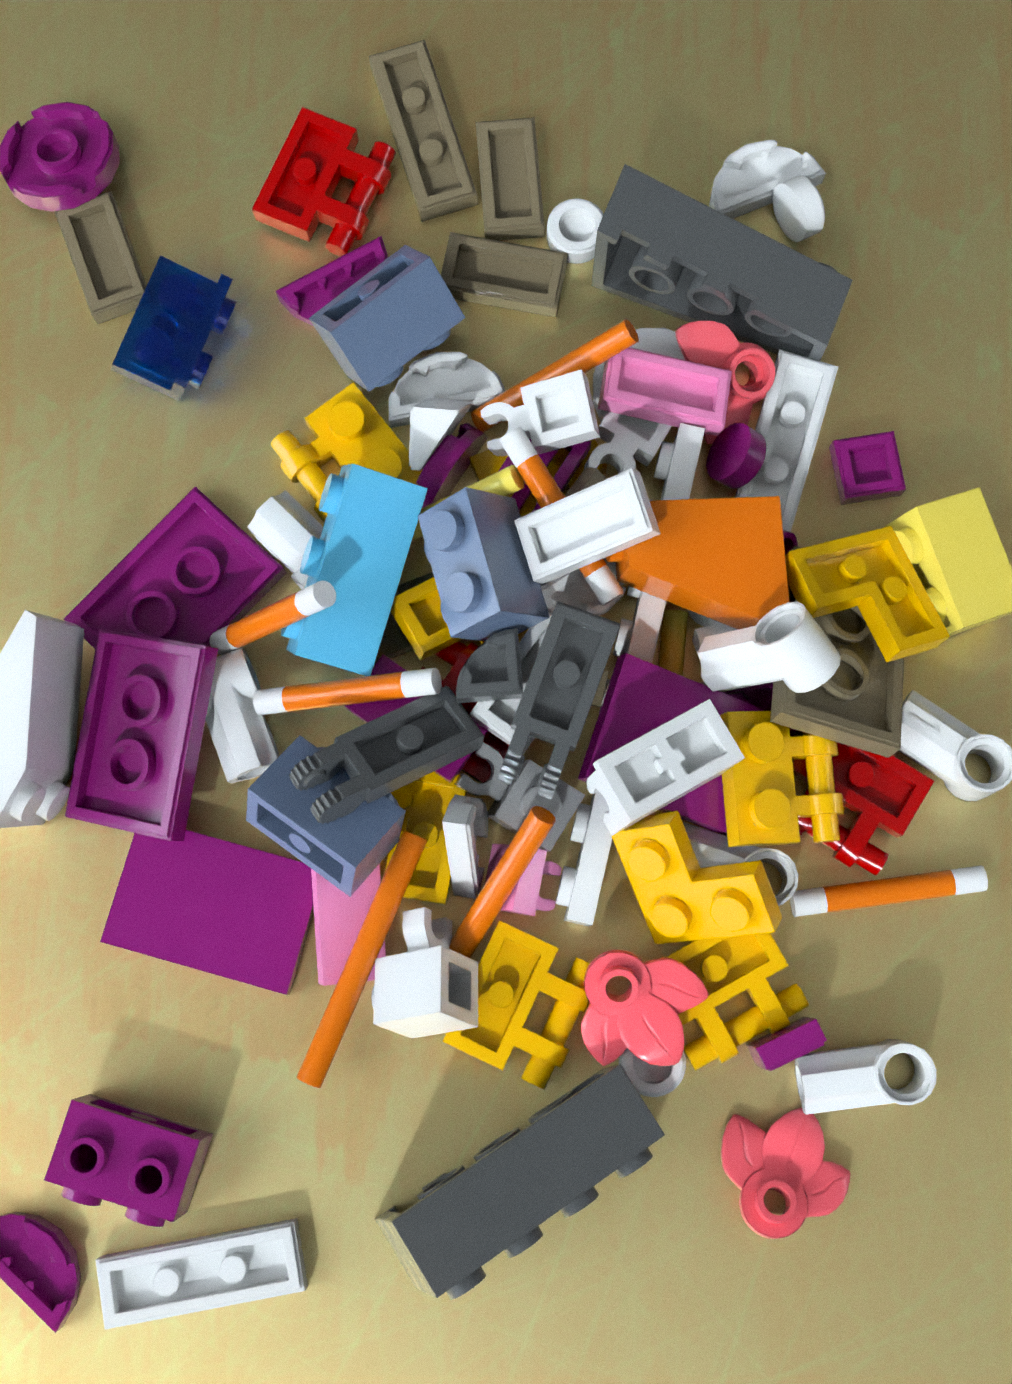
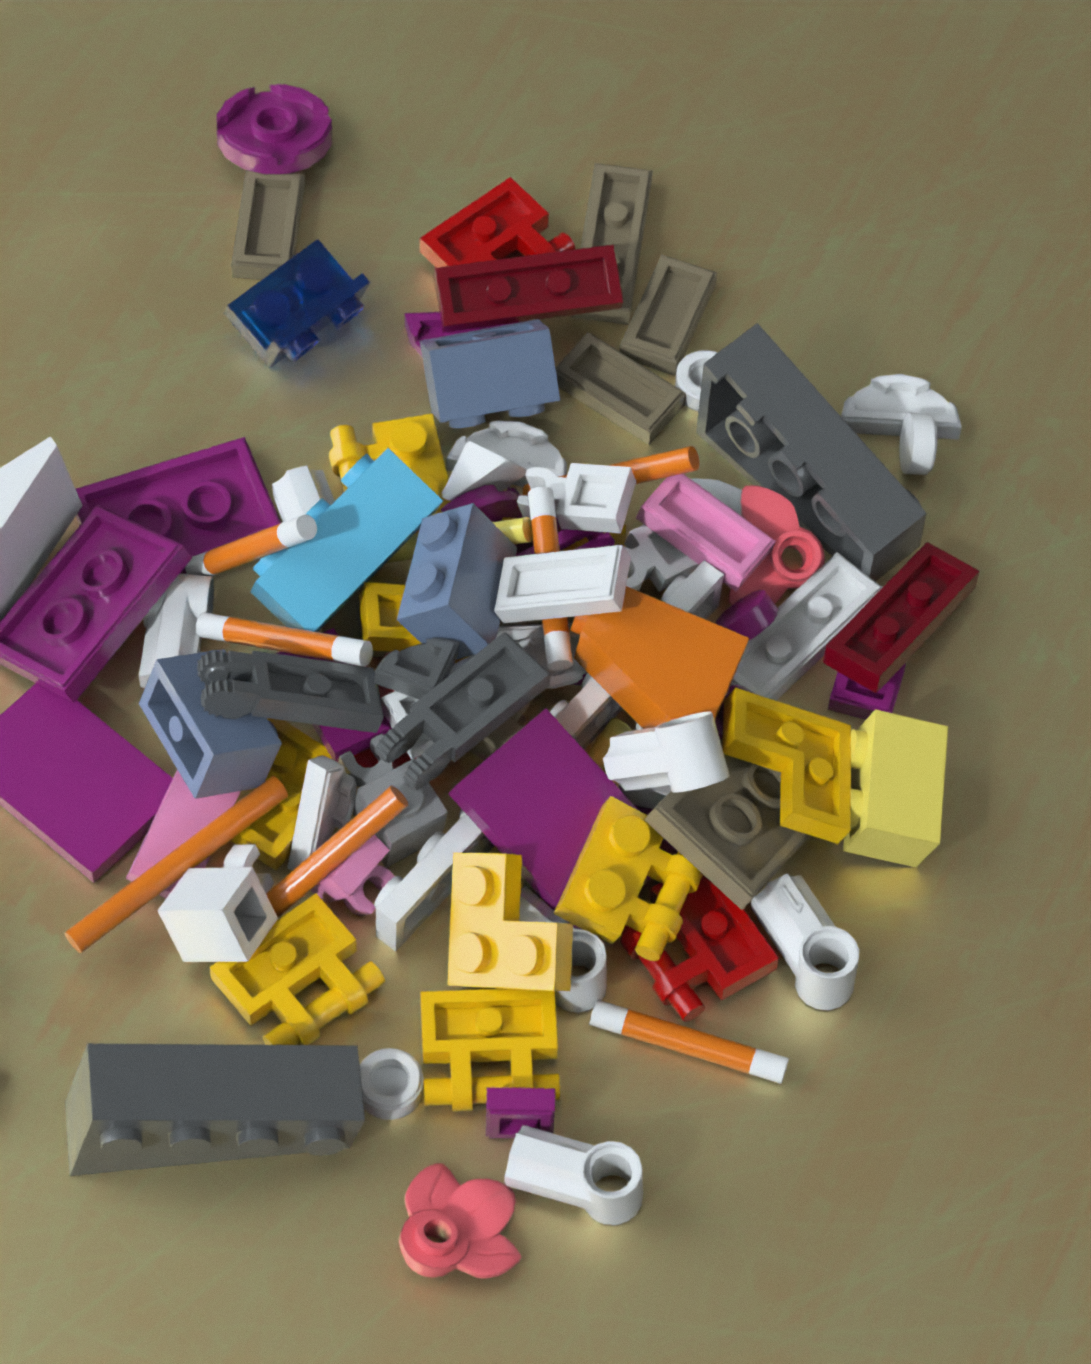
camera: 20 degrees right, 20 degrees down
coral plate [581,950,708,1066] -> none
white hinge [586,699,745,836] -> none
none -> dark red plate [433,244,623,333]
none -> dark red plate [823,542,980,693]

